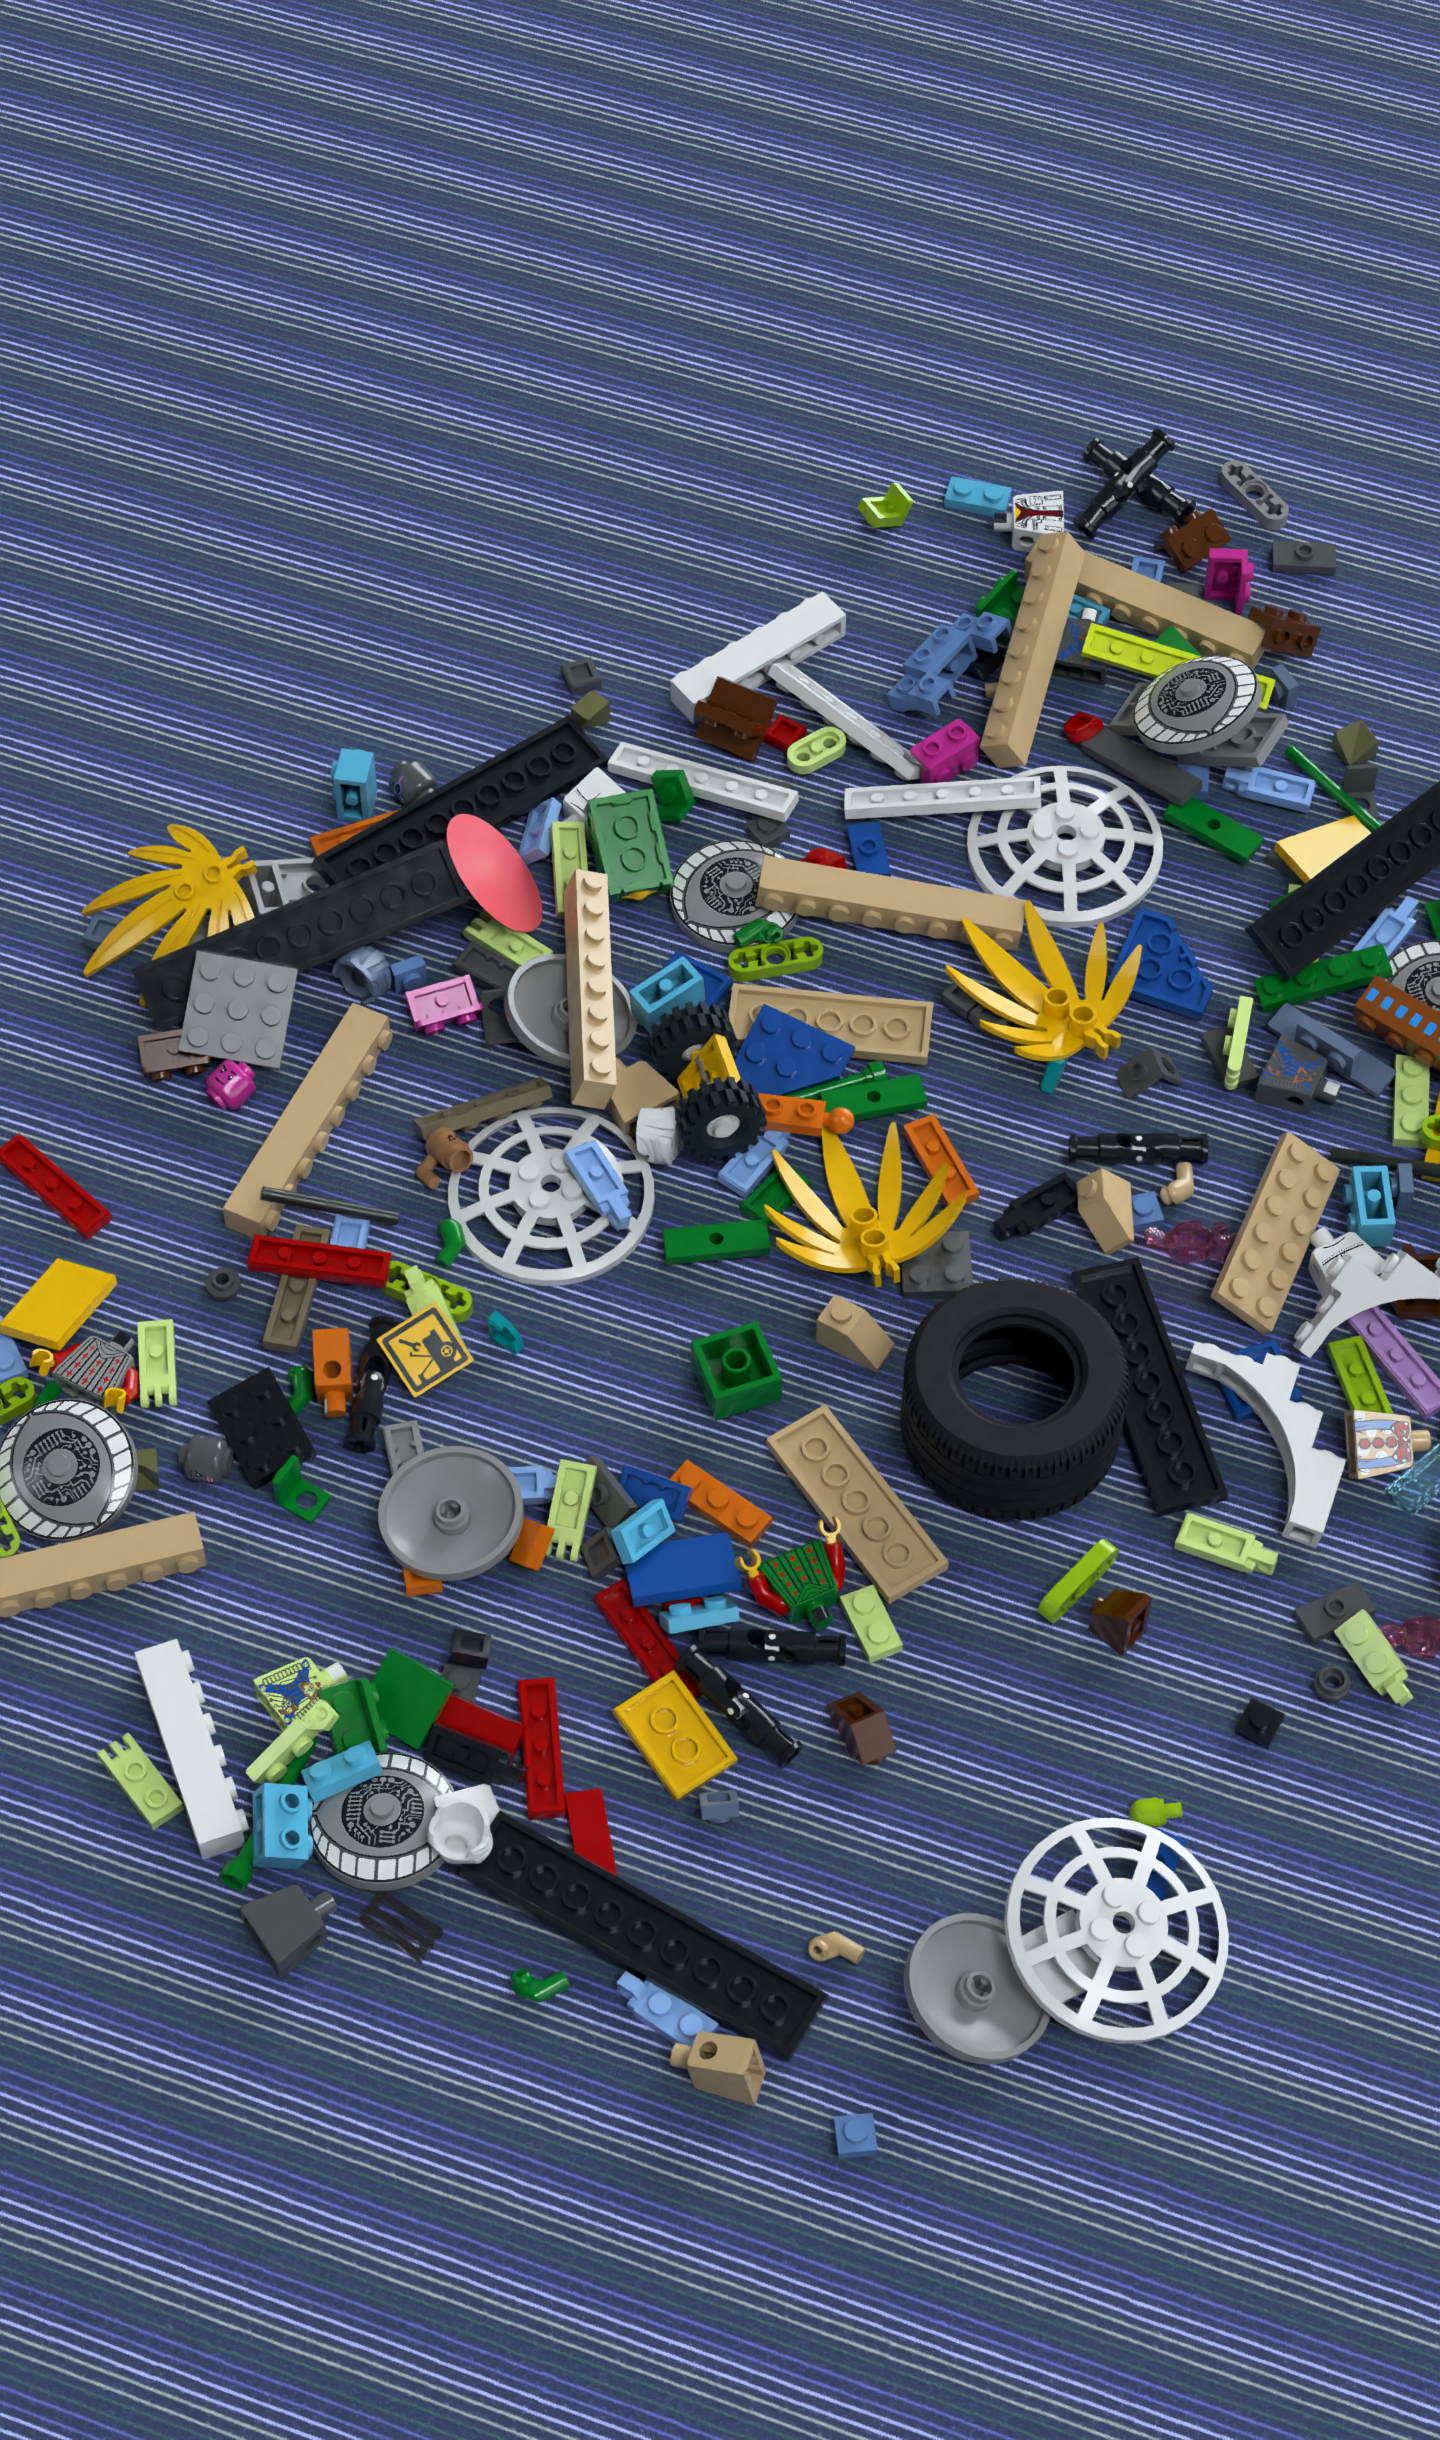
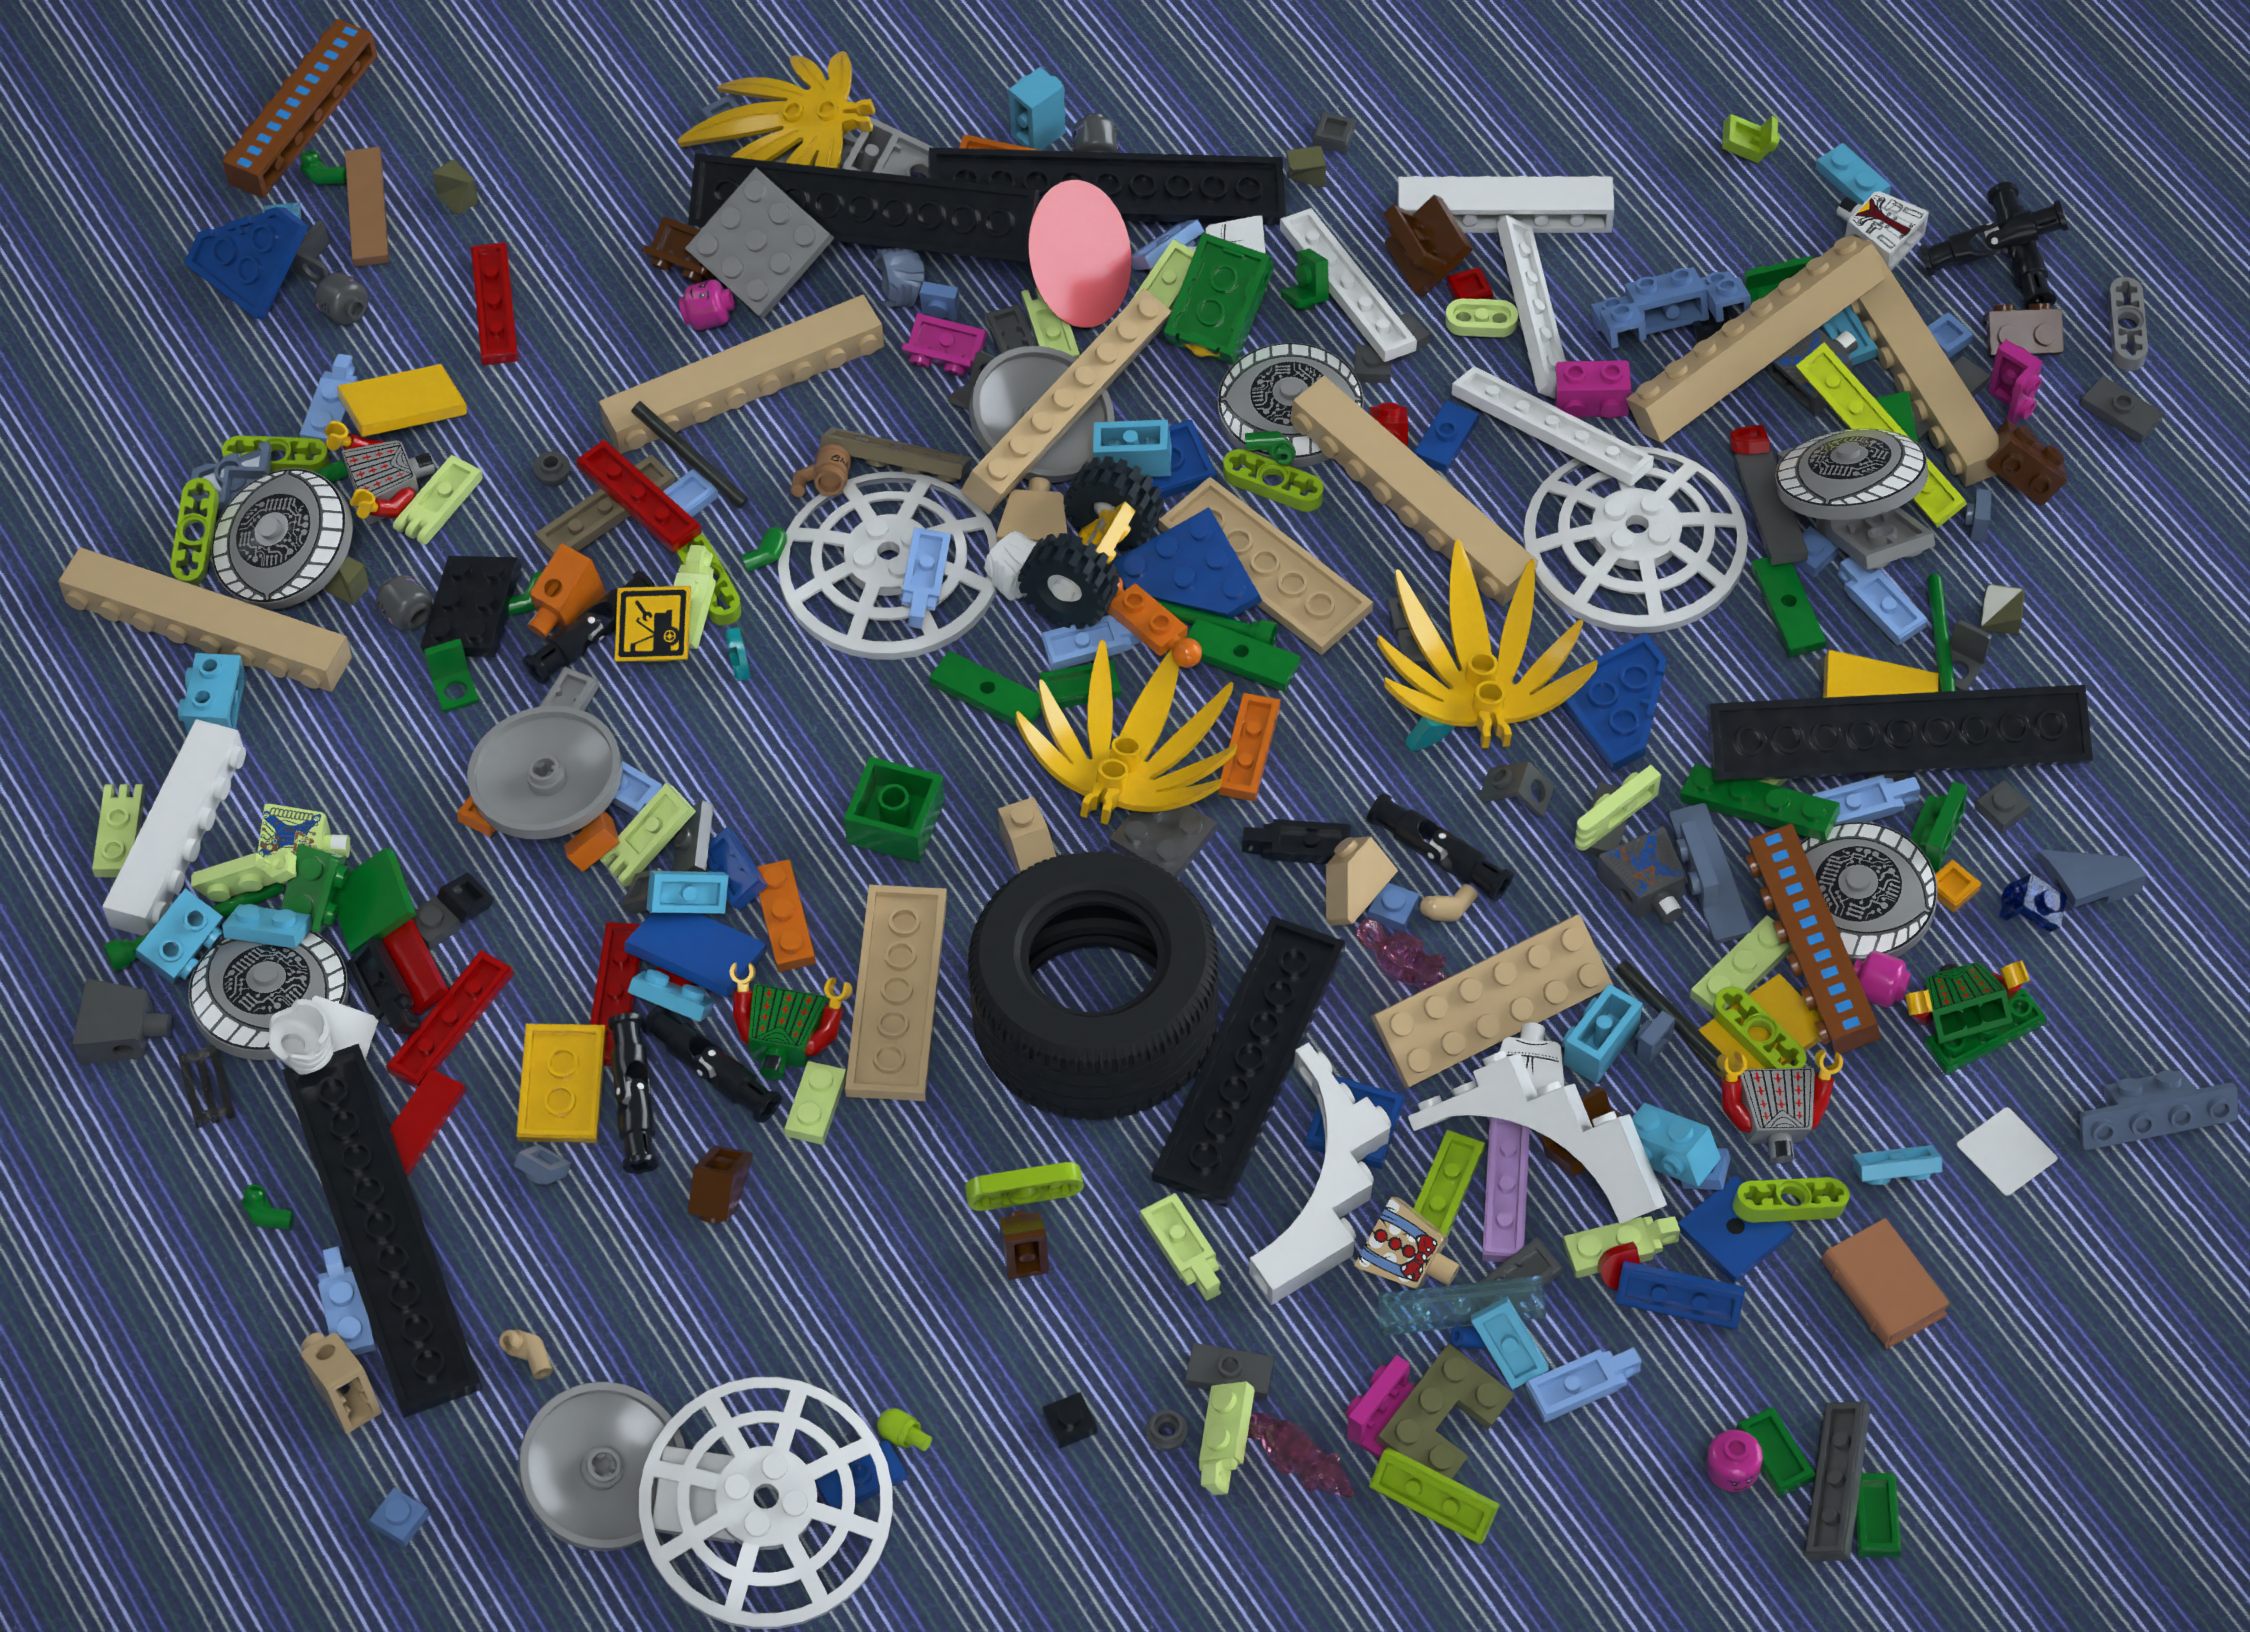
camera: 40 degrees right, 0 degrees up
none -> medium azure brick [178,653,247,734]

